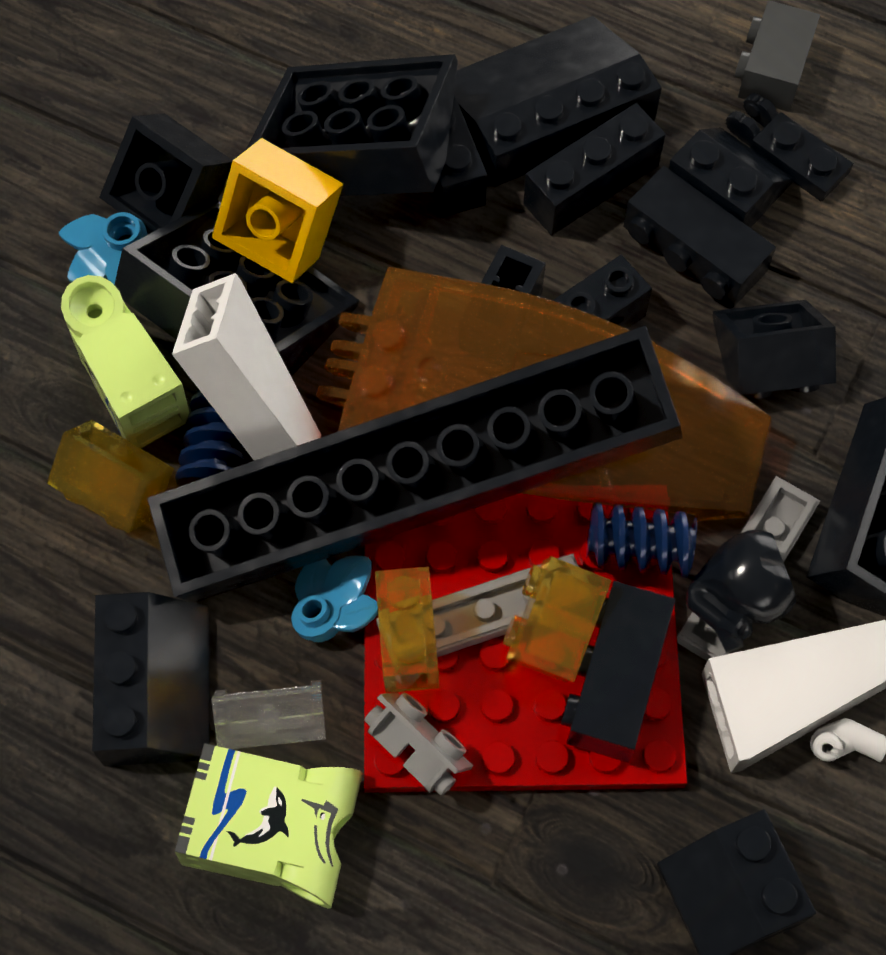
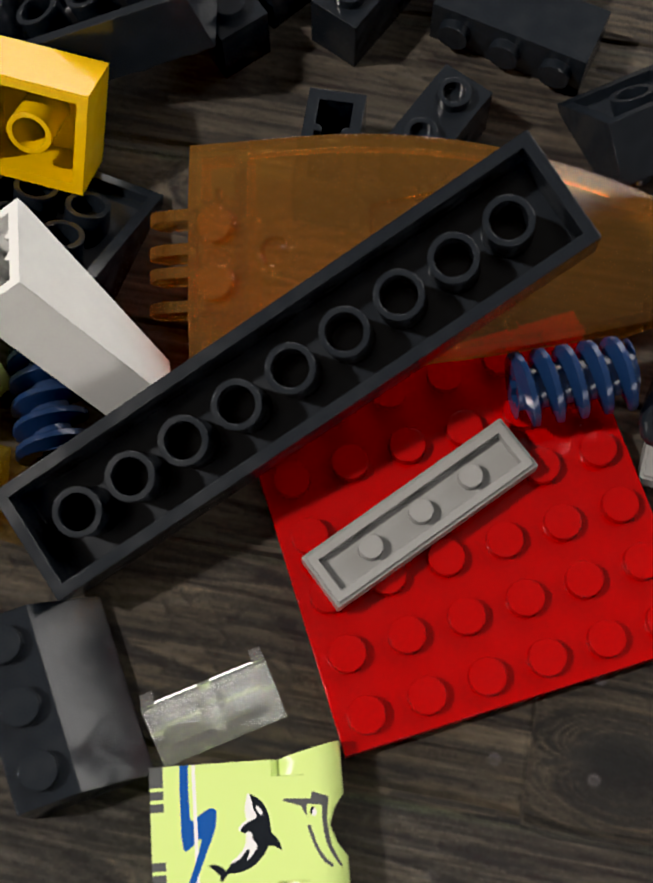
camera: 15 degrees left, 5 degrees up
dark azure plate [291,556,382,642] -> none
light grey hinge [364,692,473,796] -> none
clear yellow brick [375,566,439,693] -> none
clear yellow brick [503,556,612,682] -> none
black brick [561,581,676,763] -> none

